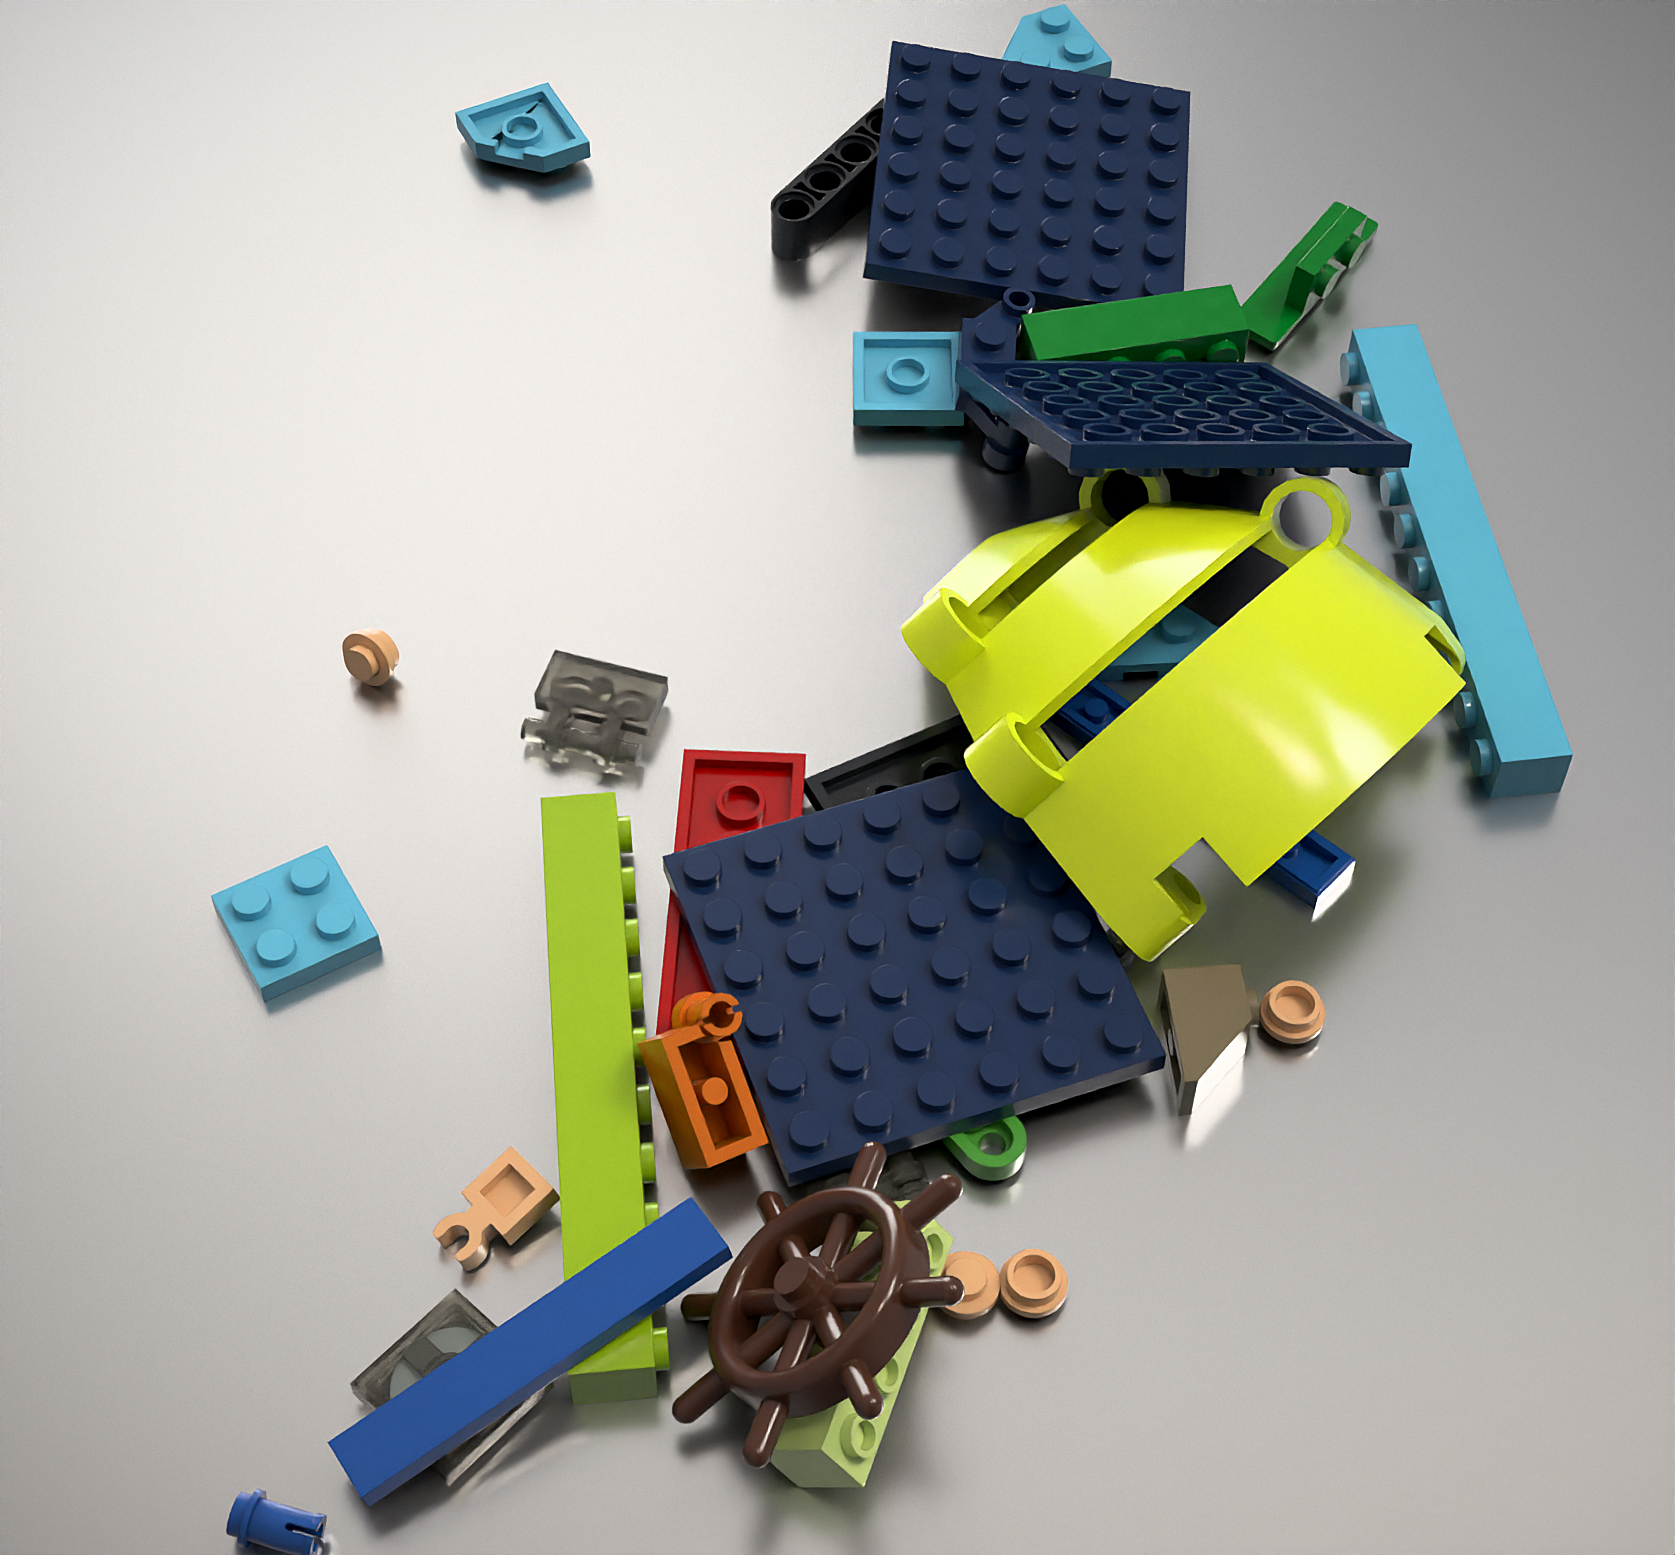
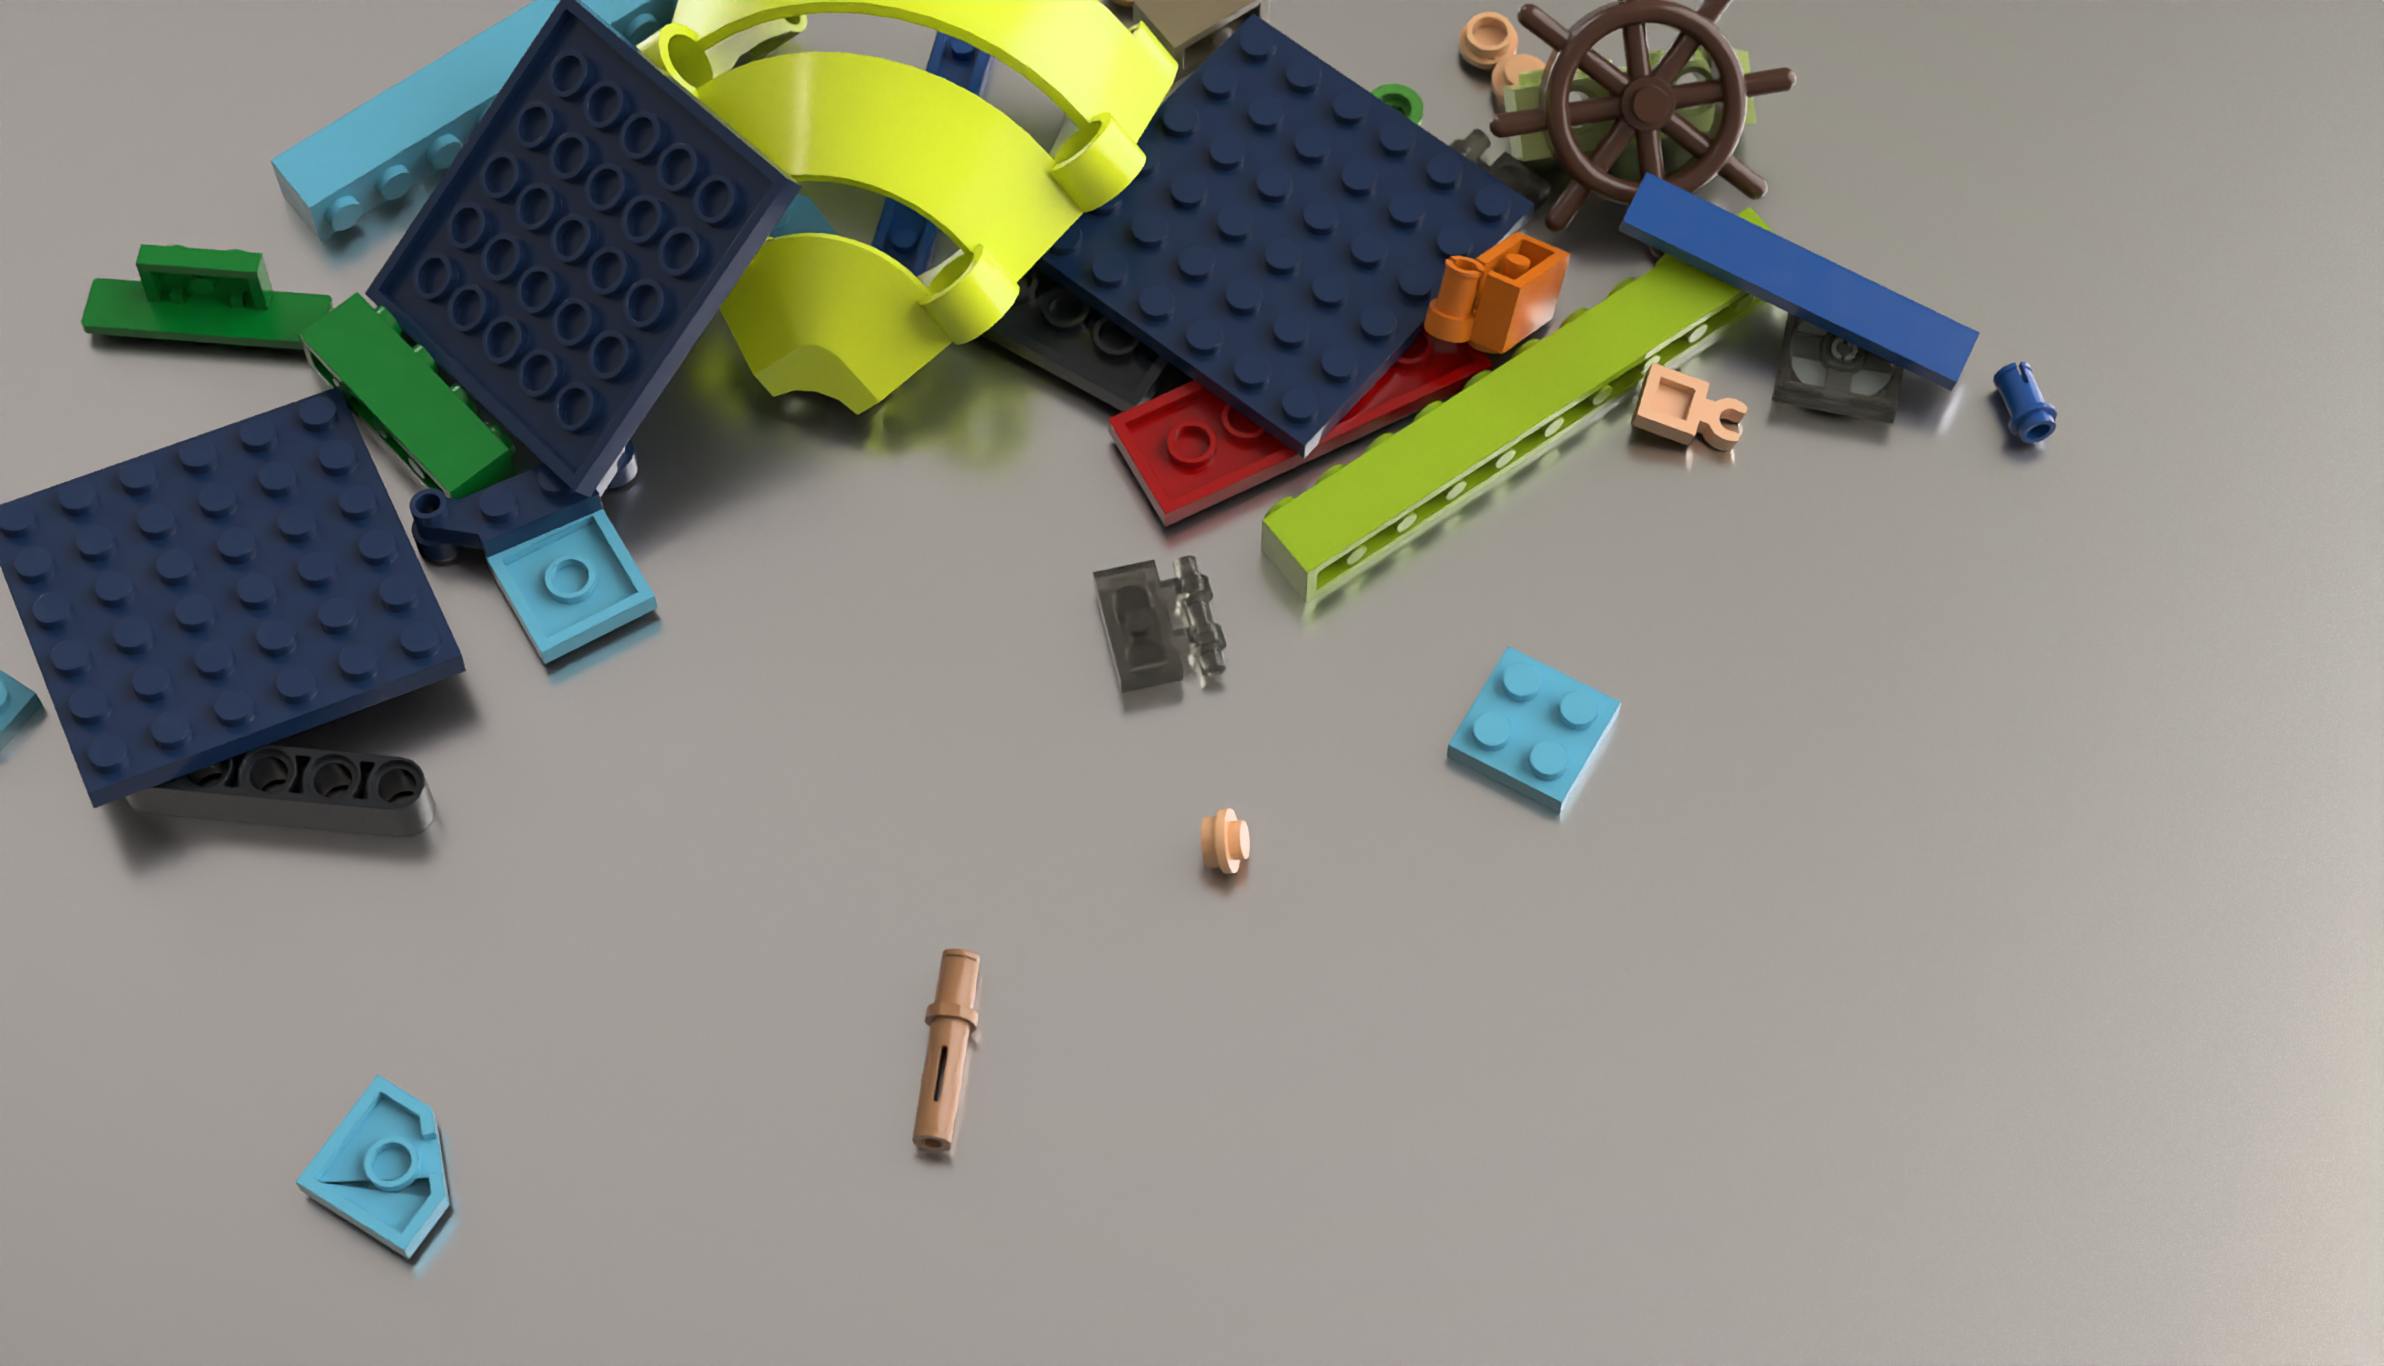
camera: 120 degrees left, 10 degrees up
none -> medium nougat pin [912,949,980,1151]

